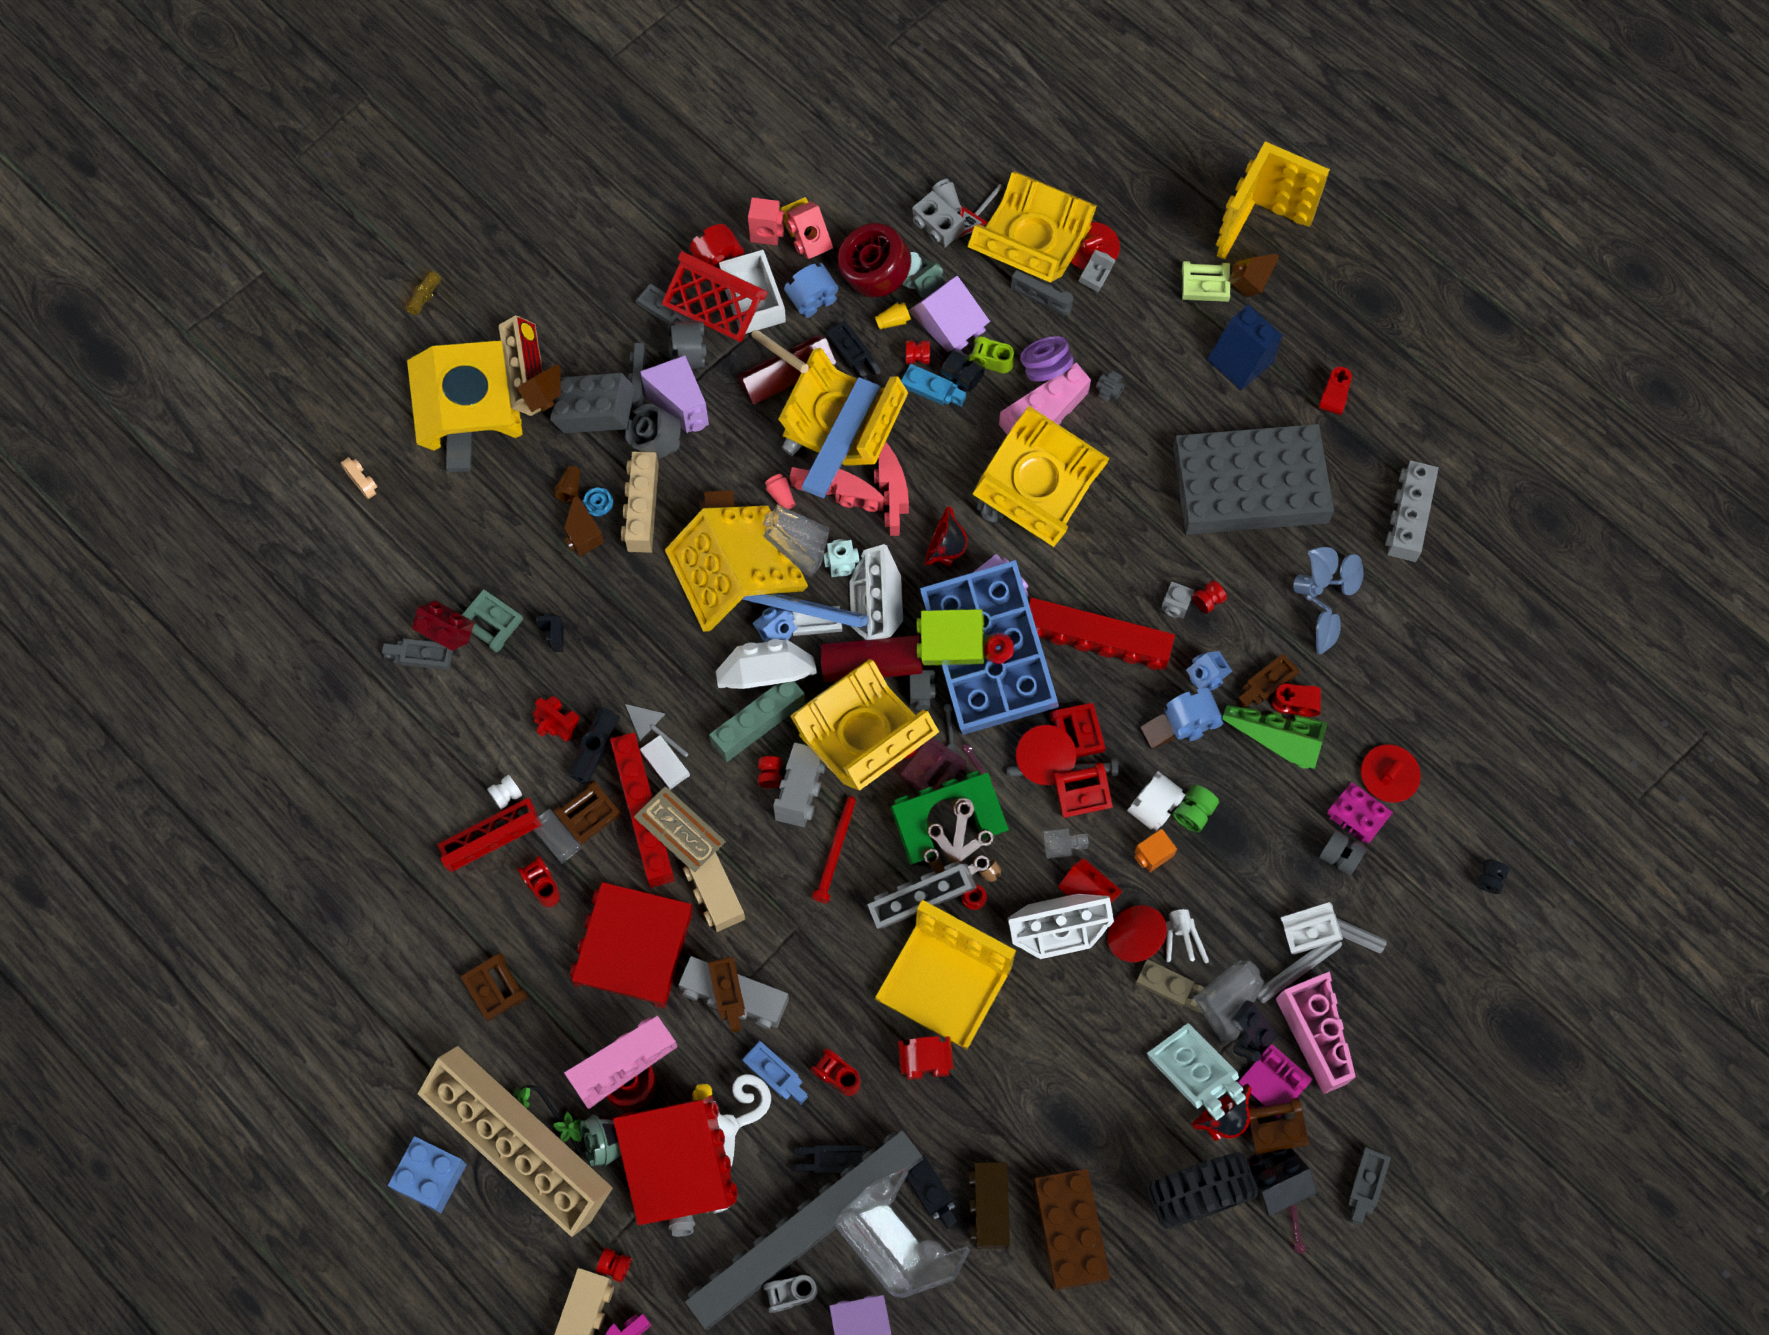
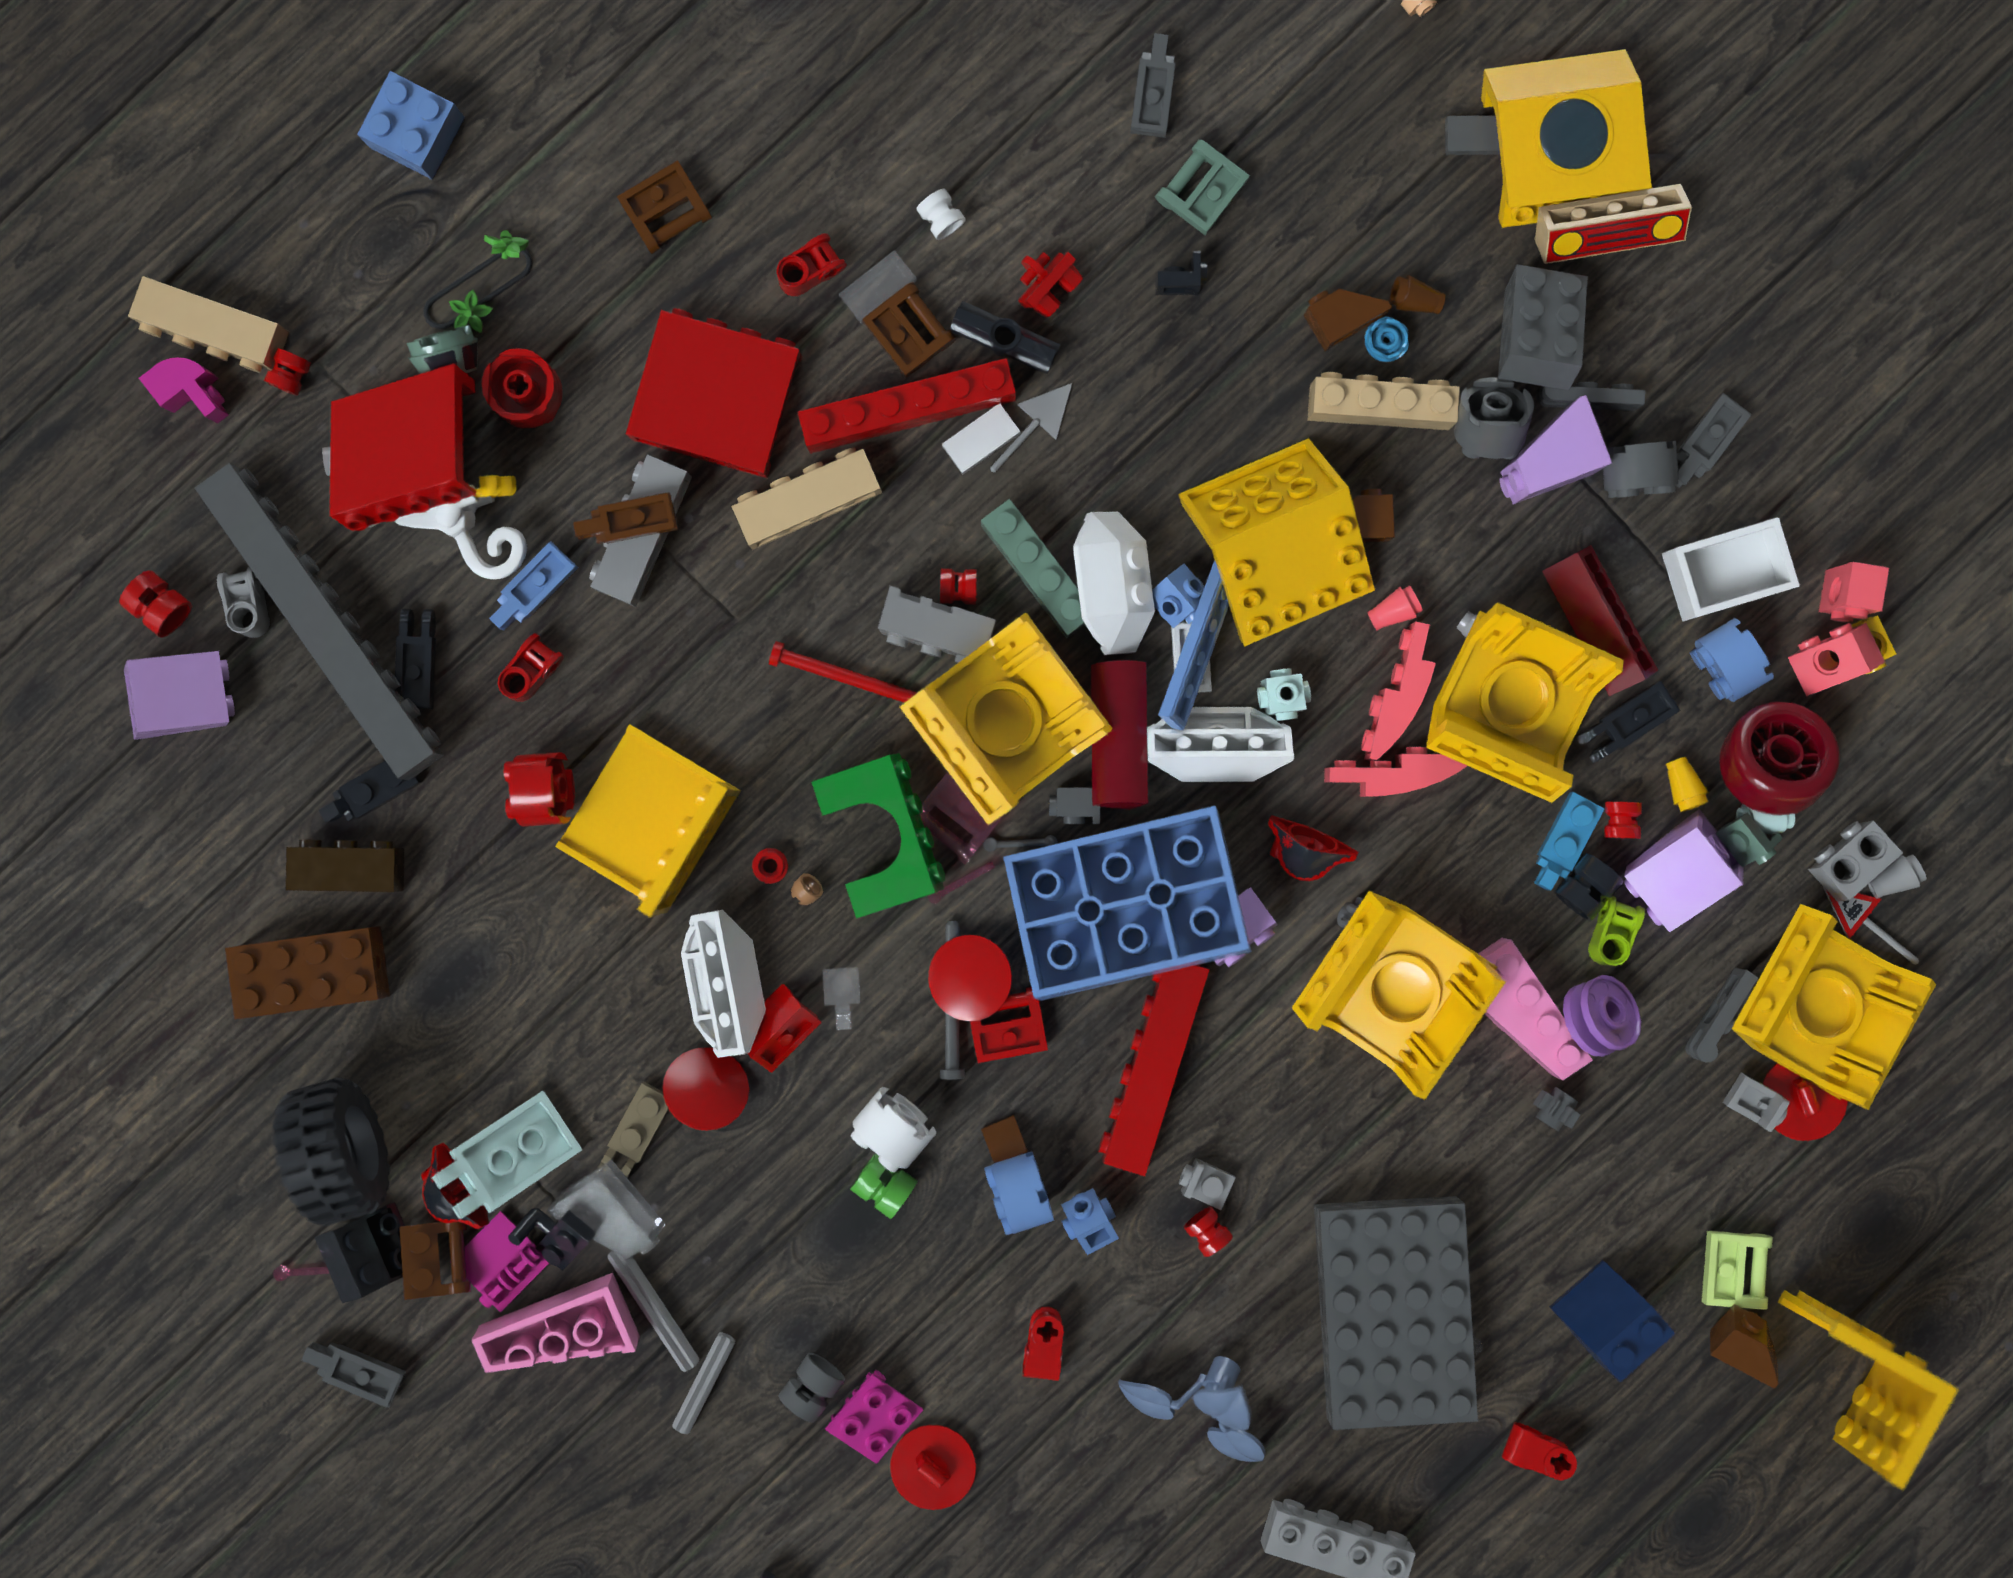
camera: 90 degrees right, 20 degrees up
clear yellow pin [405,271,442,316] -> none
dark red brick [412,600,475,651] -> none
tan brick [418,1046,613,1237] -> none
red fence [437,797,542,872] -> none
reddish brown slope [516,364,561,412] -> none
bright pink wedge [564,1016,677,1109] -> none
dark tan sticker [634,786,726,873] -> none
red fence [661,251,768,342] -> none
red brick [689,224,744,268] -> none
tan bar [752,330,809,373] -> none
clear slope [763,505,830,577] -> none
medium blue tile [802,377,880,499] -> none
clear windscreen [835,1169,970,1298] -> none
light grey brick [867,861,977,929] -> none
lime brick [917,609,984,665] -> none
plant [923,797,993,875] -> none
red plate [983,632,1014,664] -> none
red plate [1053,762,1113,818] -> none
orange brick [1135,829,1177,873] -> none
white plant [1166,909,1209,963] -> none
bright green wedge [1222,705,1327,769] -> none
reddish brown hinge [1236,654,1300,708] -> none
white plate [1281,902,1343,955] -> none

